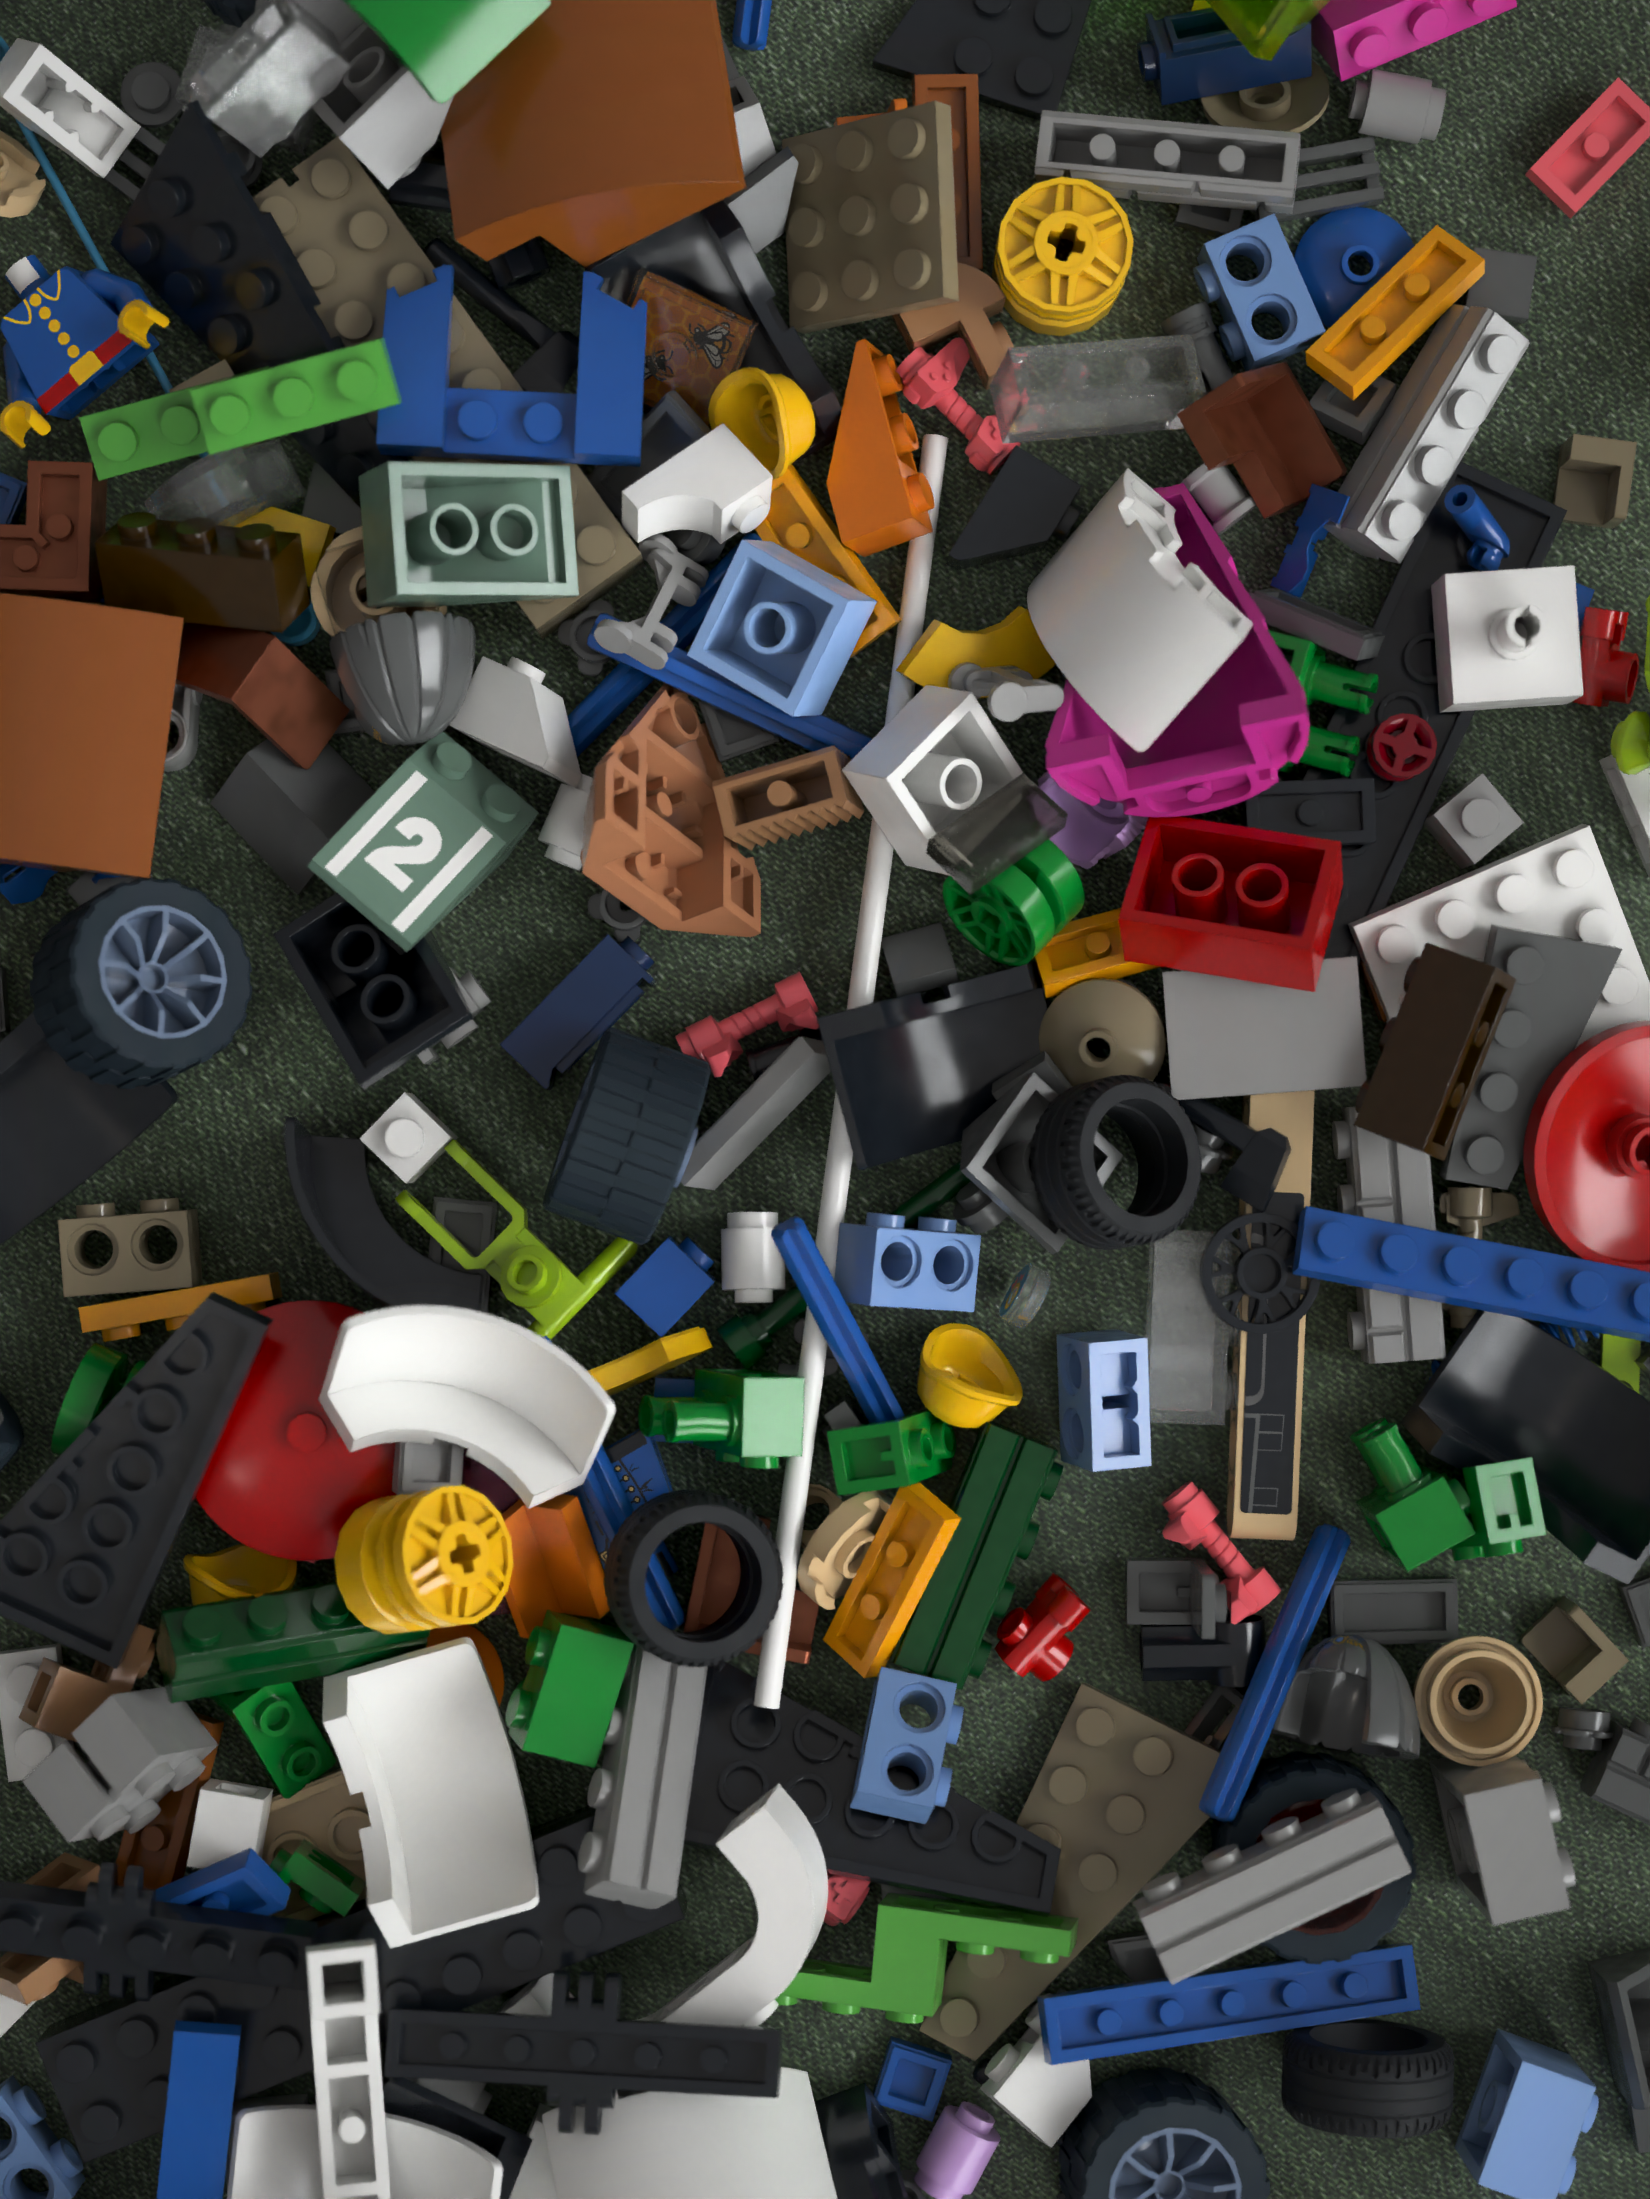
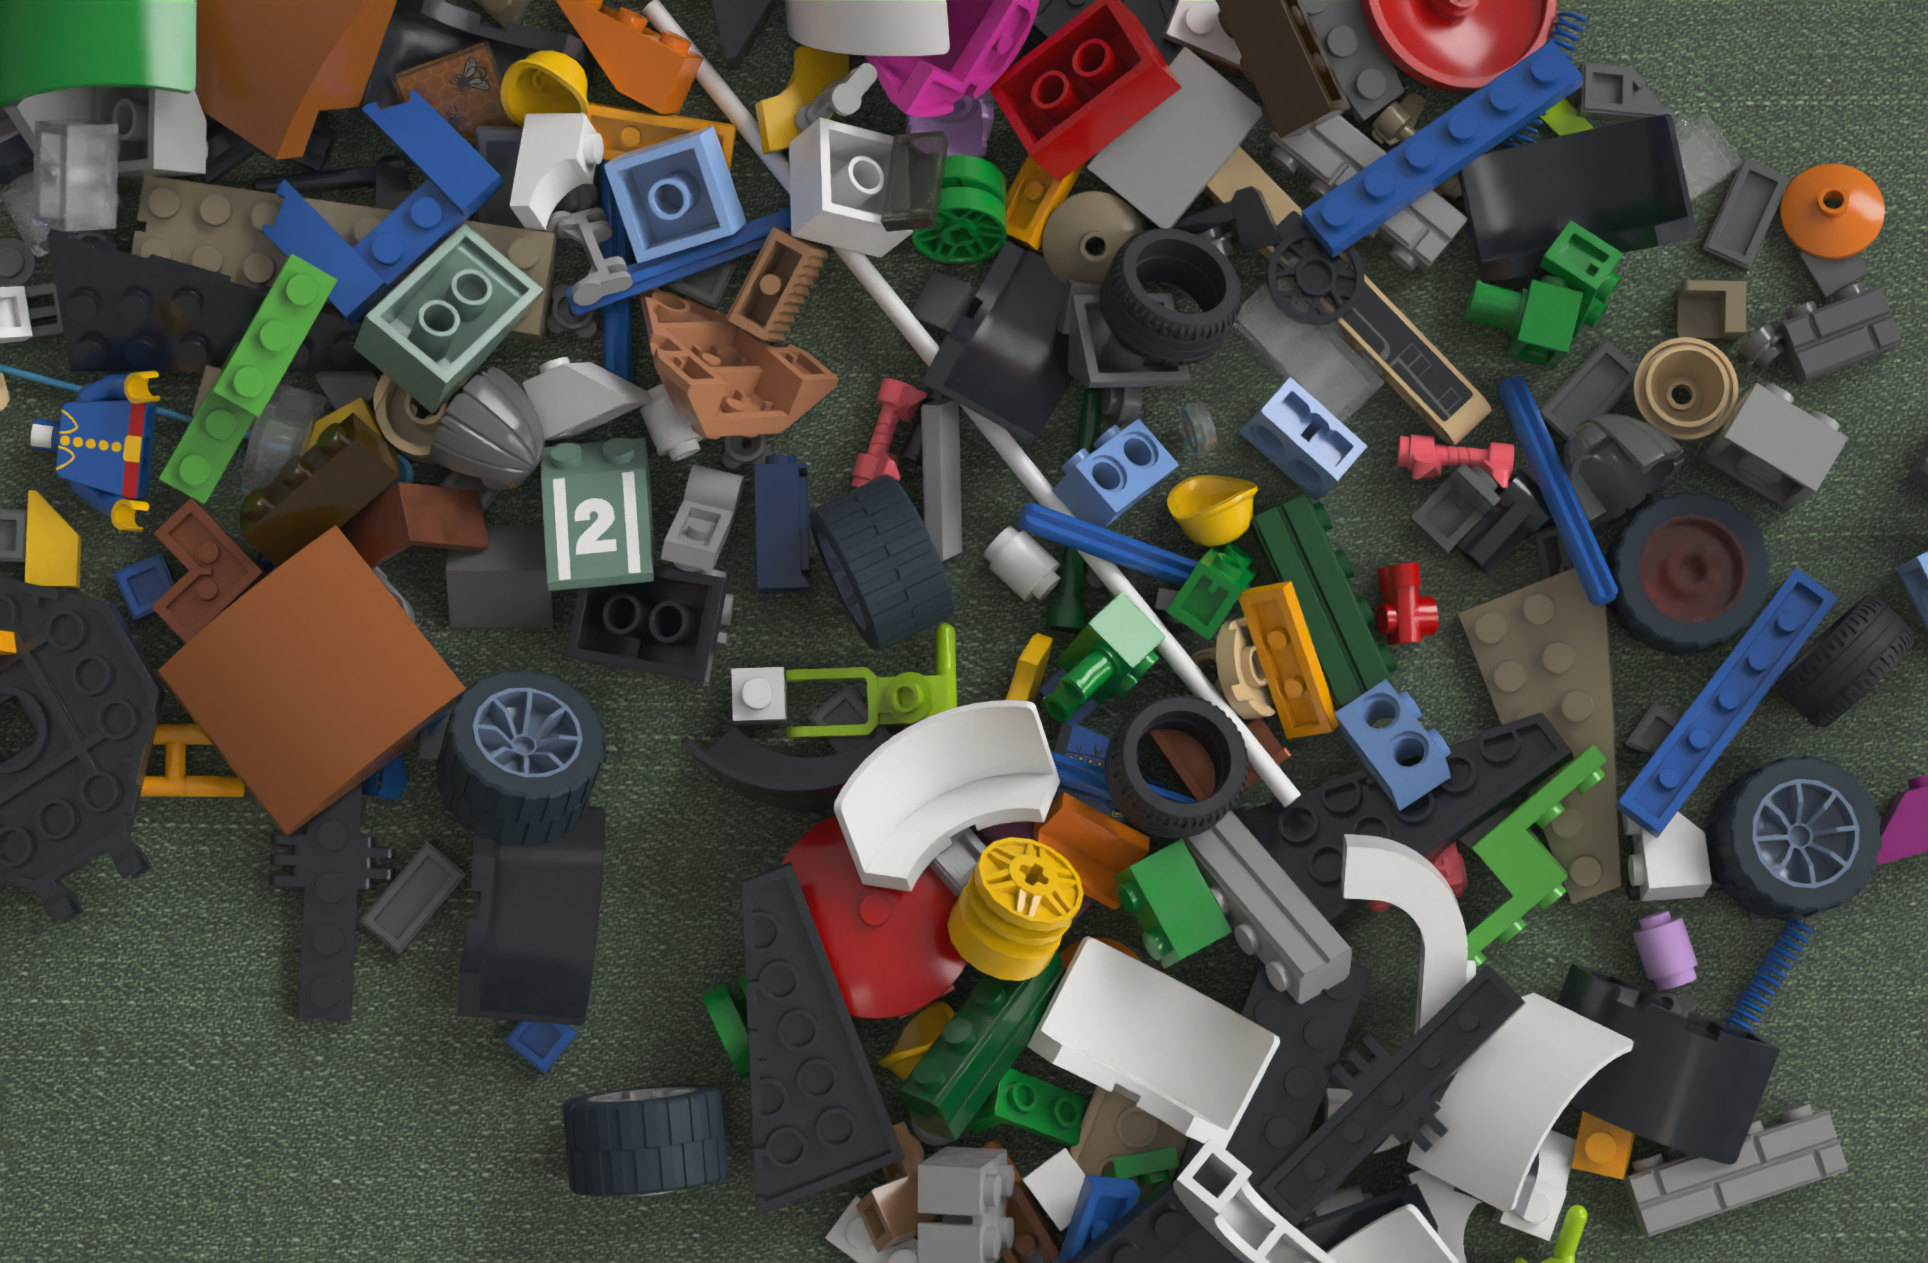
camera: 45 degrees left, 5 degrees down
dark tan brick [58,1198,203,1297] -> none
light orange plate [78,1272,282,1342] -> none
blue brick [615,1236,716,1338] -> none
blue tile [872,2036,952,2122] -> none
light grey brick [1133,1788,1412,1985] -> none
none -> light grey plate [661,464,744,572]

